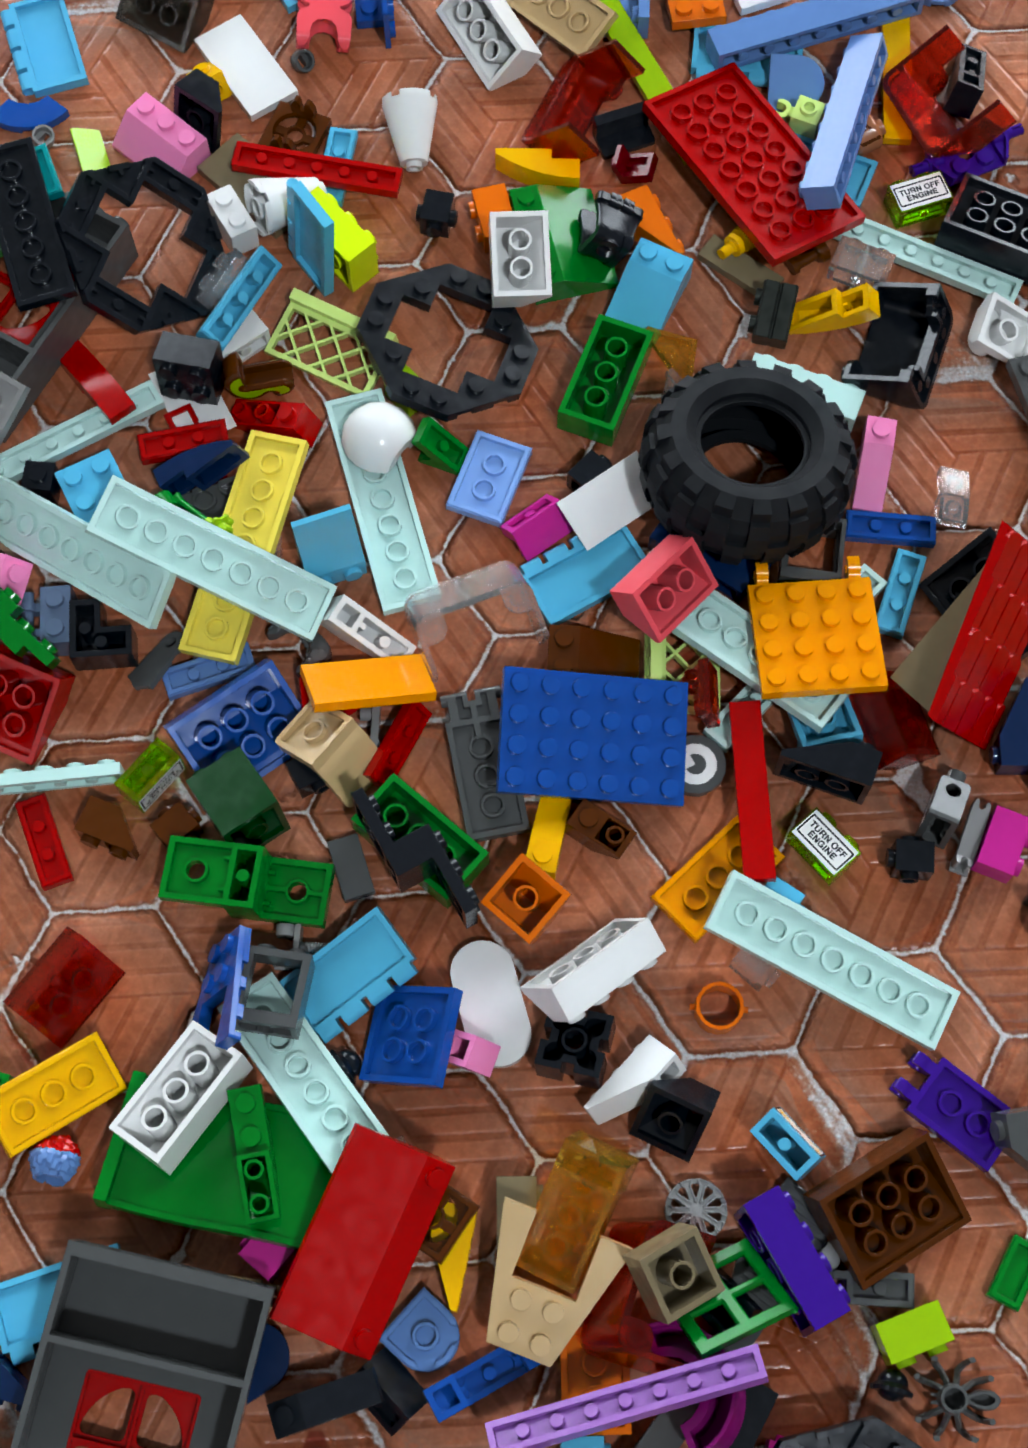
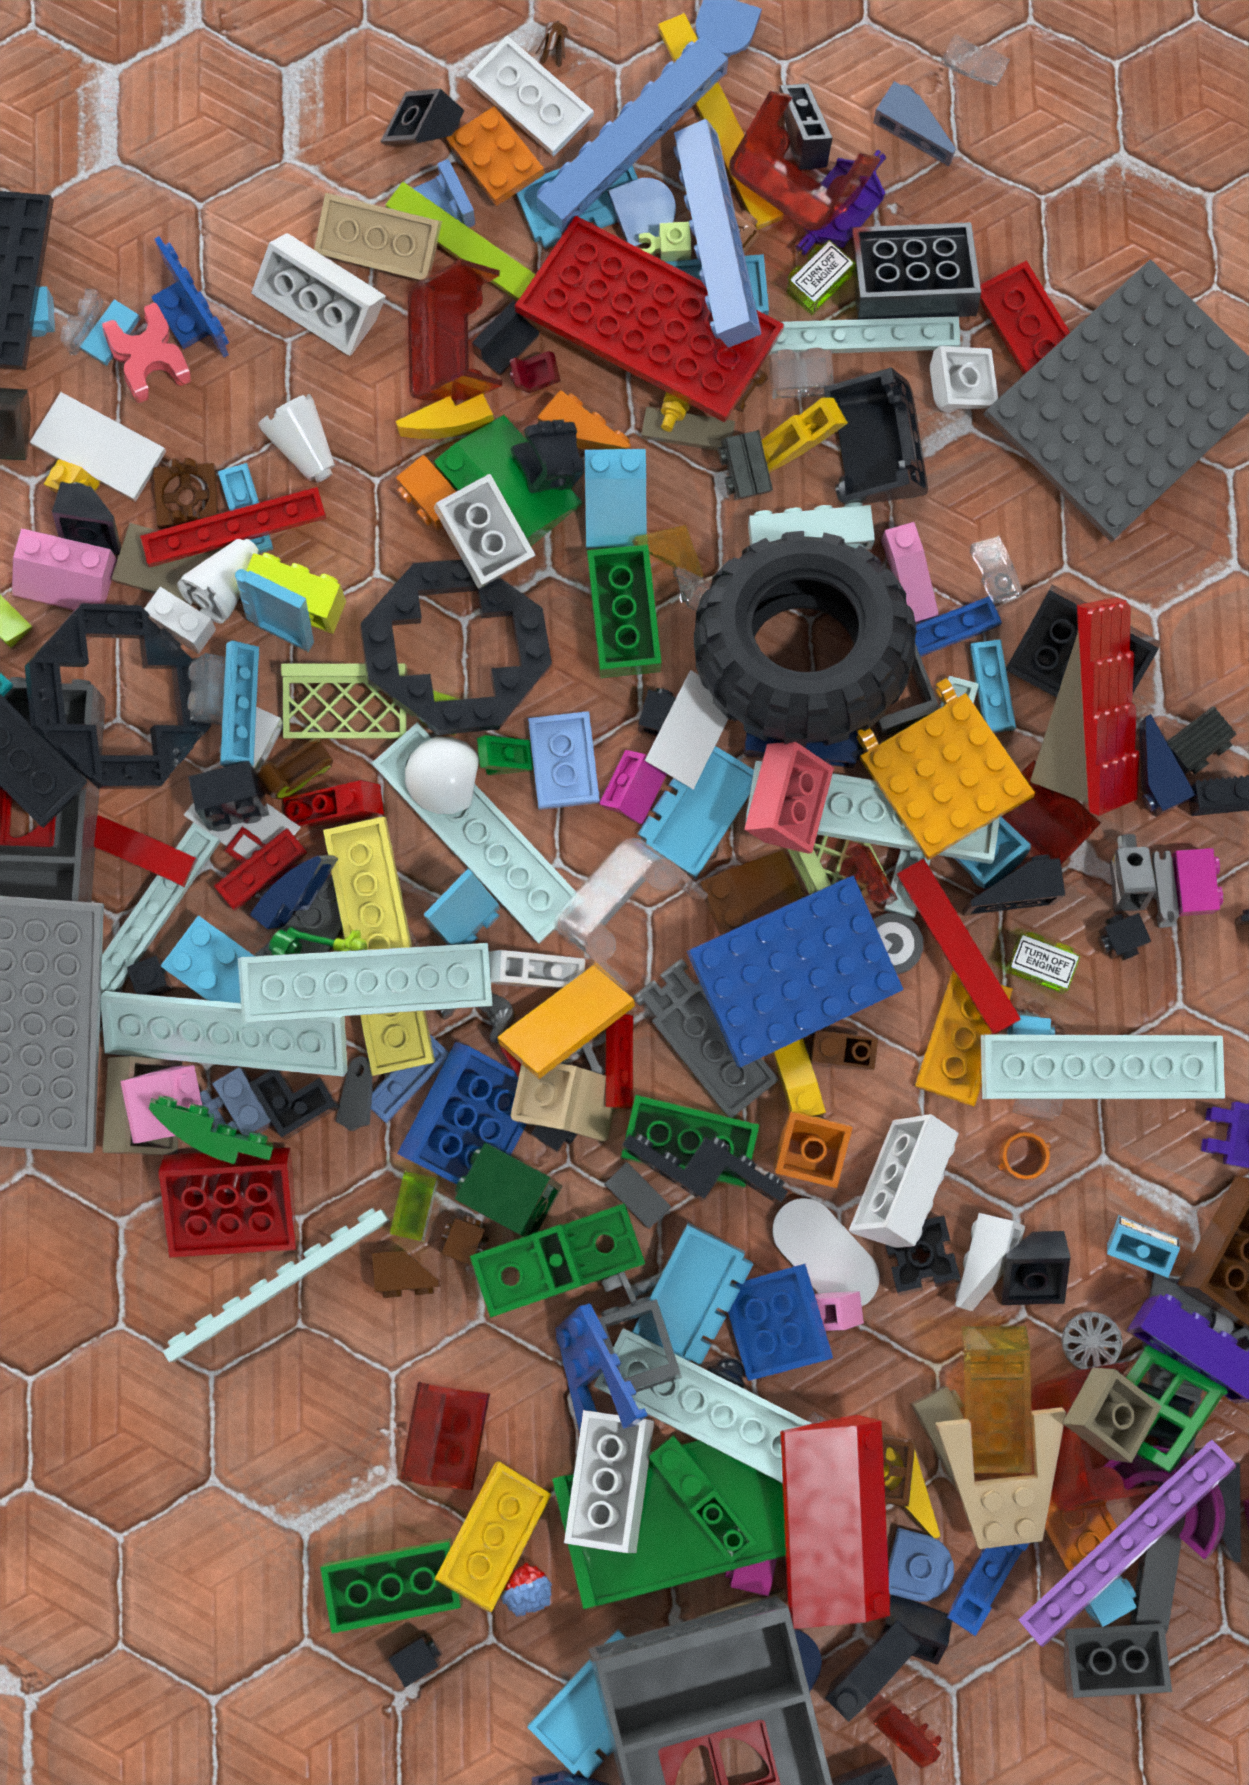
camera: 30 degrees left, 10 degrees up
red tile [15,793,74,891] -> none
dark grey hinge [290,49,315,72] -> none
black brick [416,189,458,238] -> none

